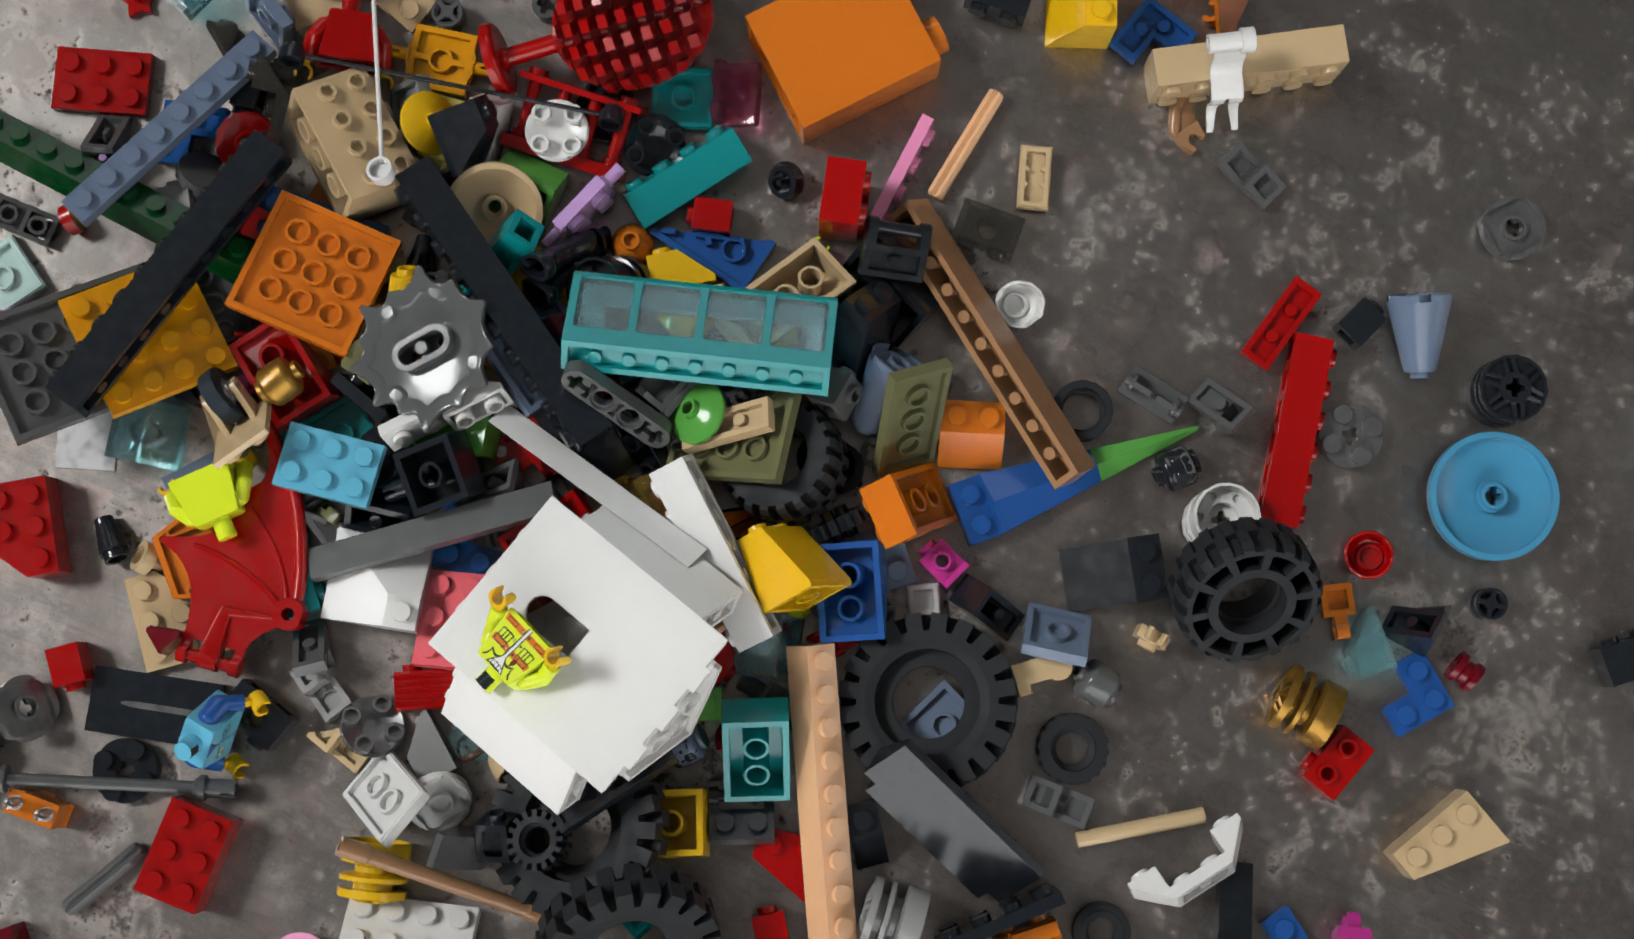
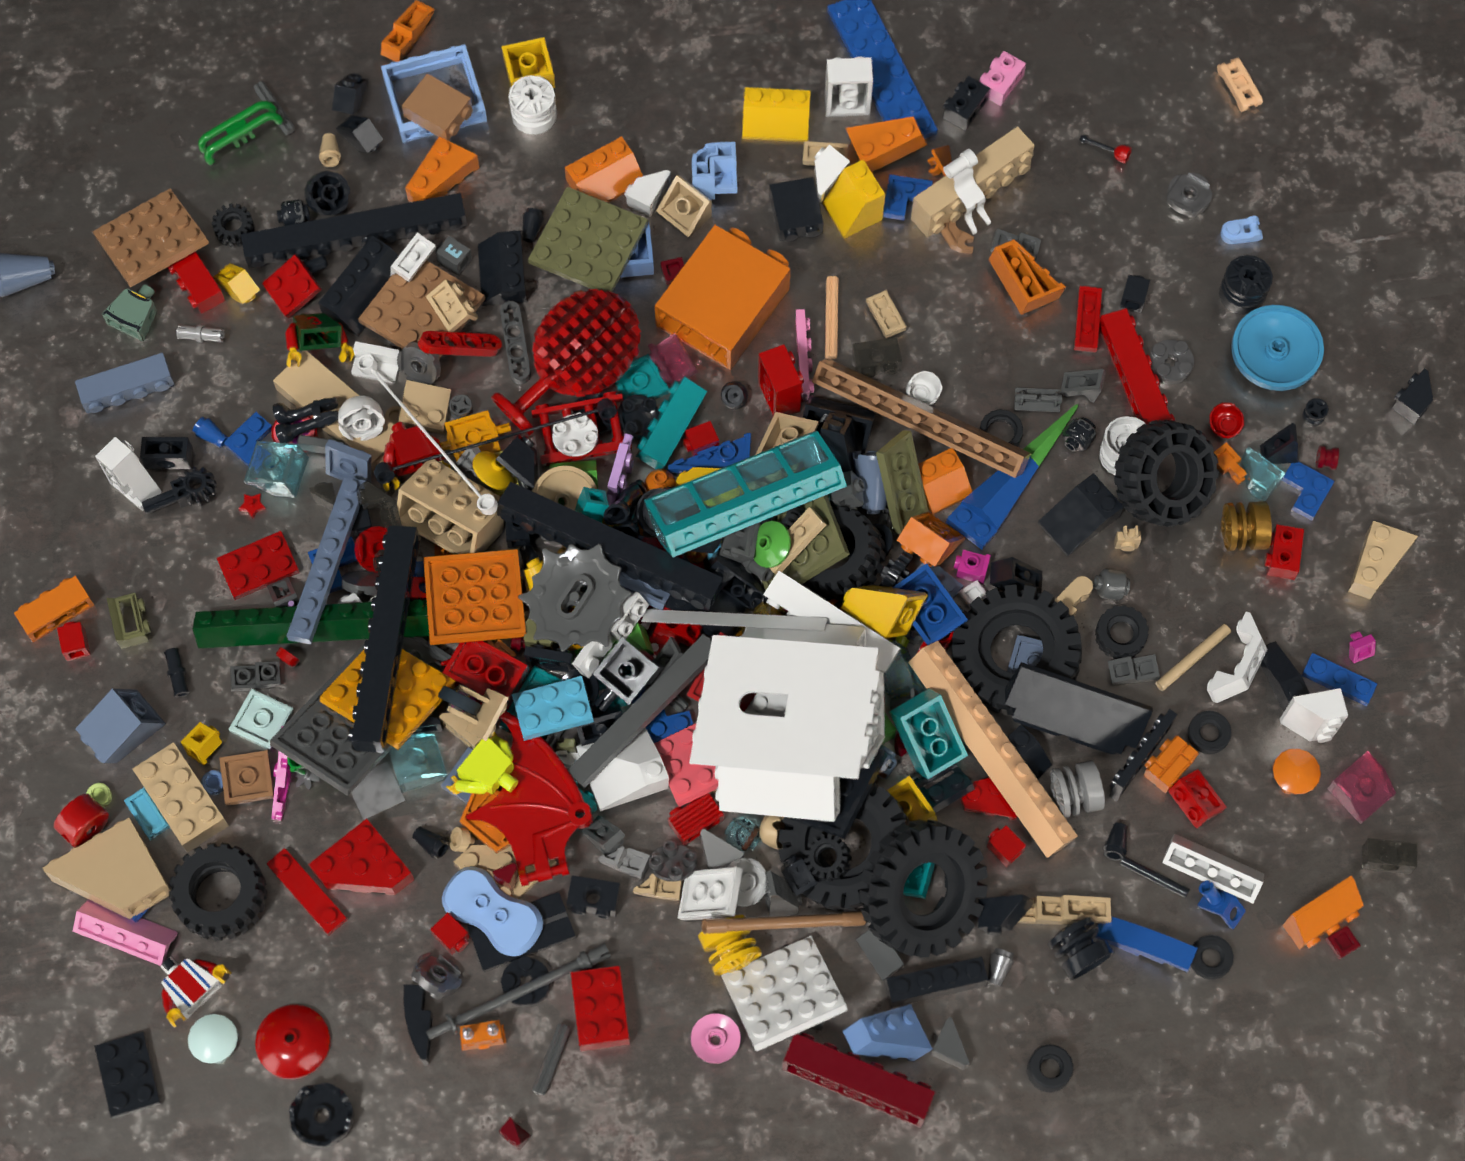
camera: 30 degrees left, 15 degrees down
torso [174,689,271,779] -> none
pearl gold head [254,357,305,406] -> none
torso [475,585,571,694] -> none
dark grey beam [561,360,673,448] -> none
black plate [857,215,933,283] -> none
sand blue plate [1020,602,1092,667] -> none
sand blue cone [1386,292,1452,378] -> none
none -> light blue plate [442,866,543,956]
none -> orange wedge [989,239,1066,315]
none -> hinge [1080,135,1132,164]
none -> light blue plate [1220,216,1263,244]

